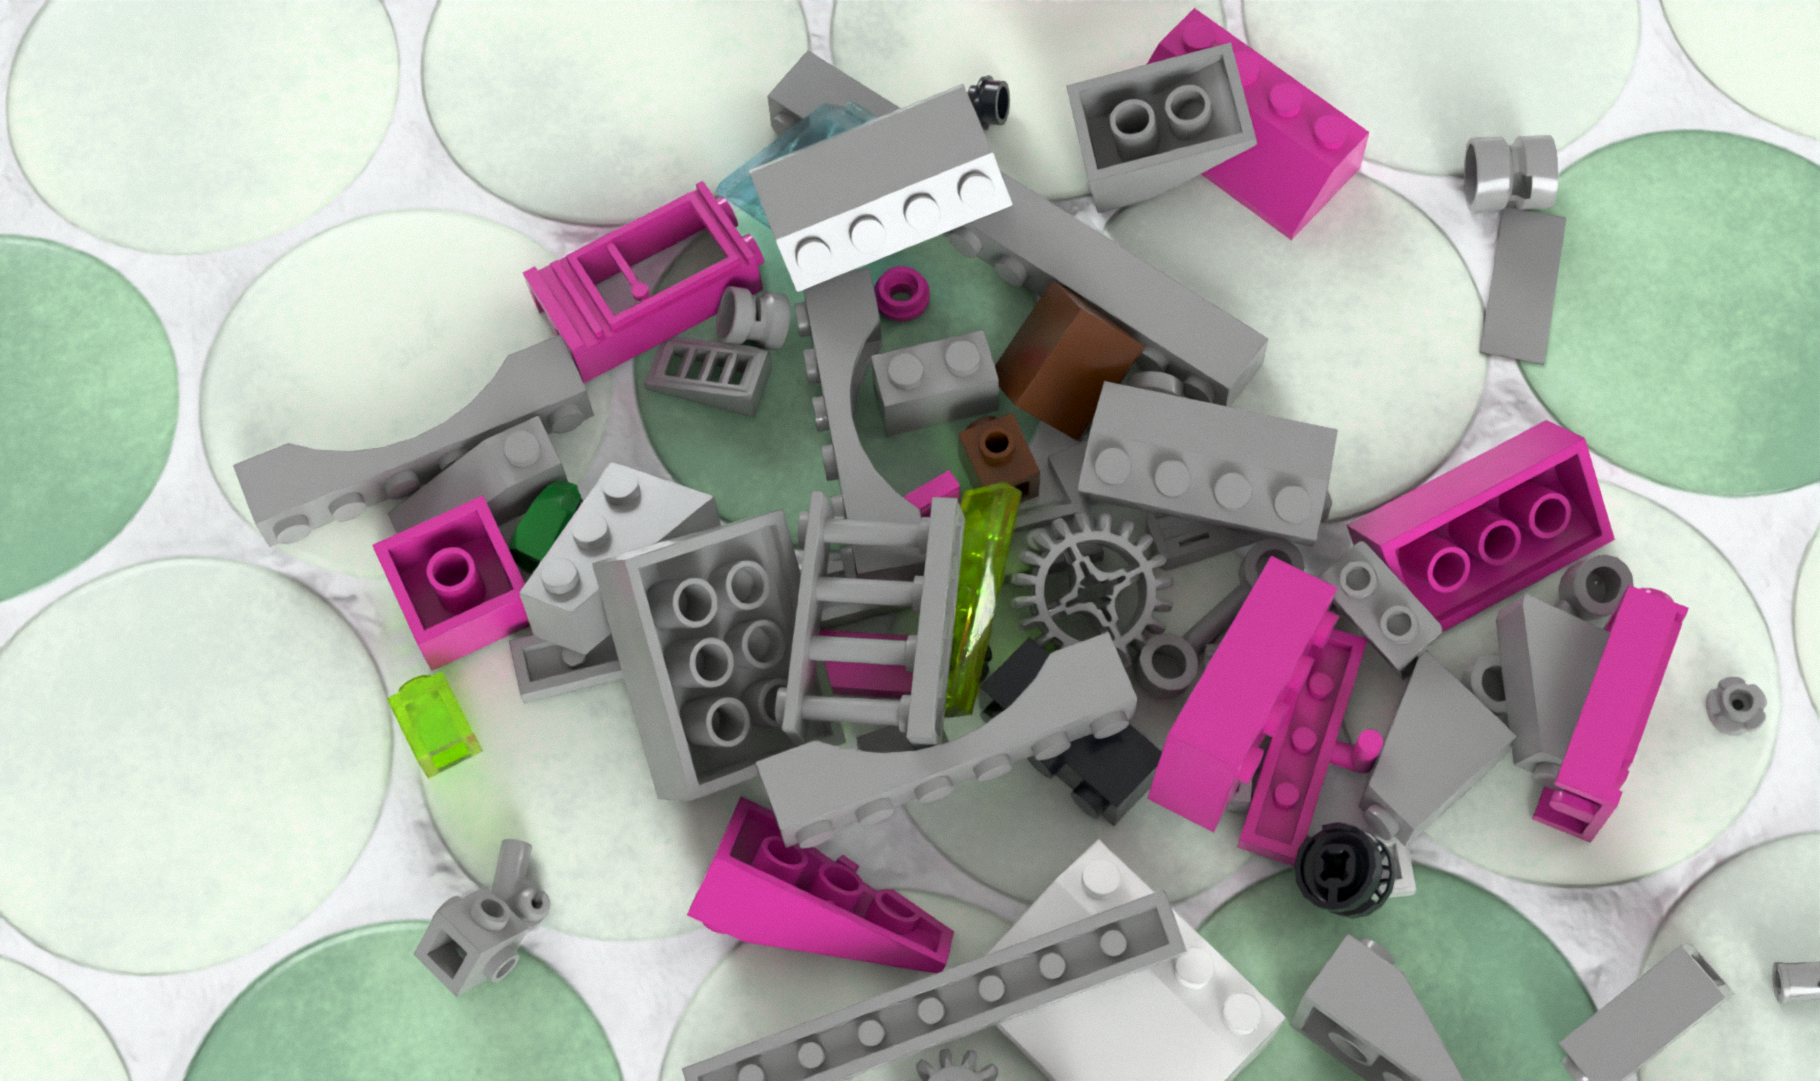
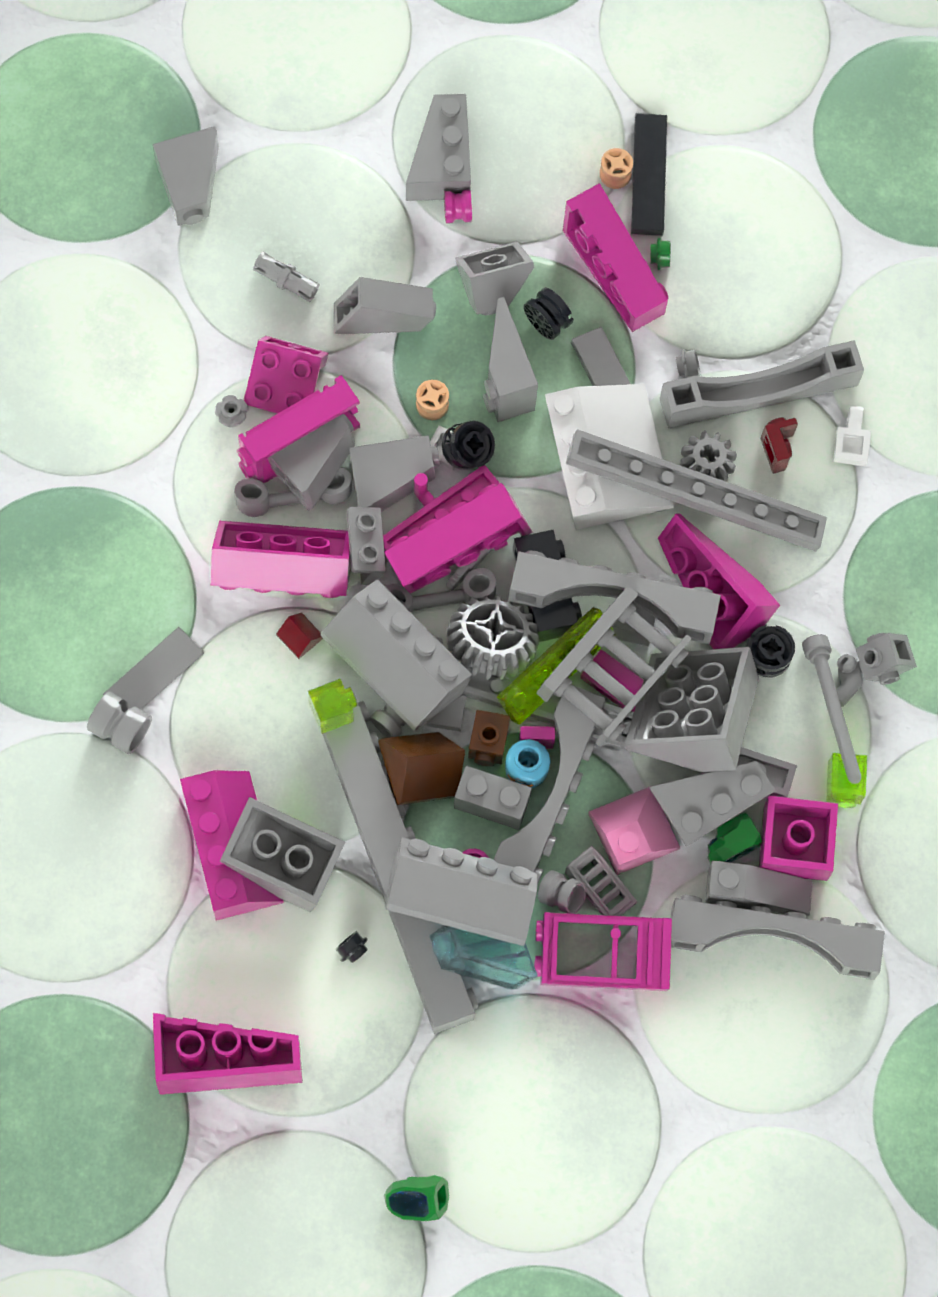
camera: 155 degrees left, 5 degrees up
none -> dark pink bracket [244,336,329,414]
none -> dark red slope [276,612,323,659]
none -> clear neon green brick [308,678,357,734]
none -> light nougat wheel [416,379,449,421]
none -> medium azure head [505,739,551,788]
none -> bright pink slope [588,786,680,875]
none -> black wheel [746,625,795,678]
none -> light grey piece [802,634,861,784]

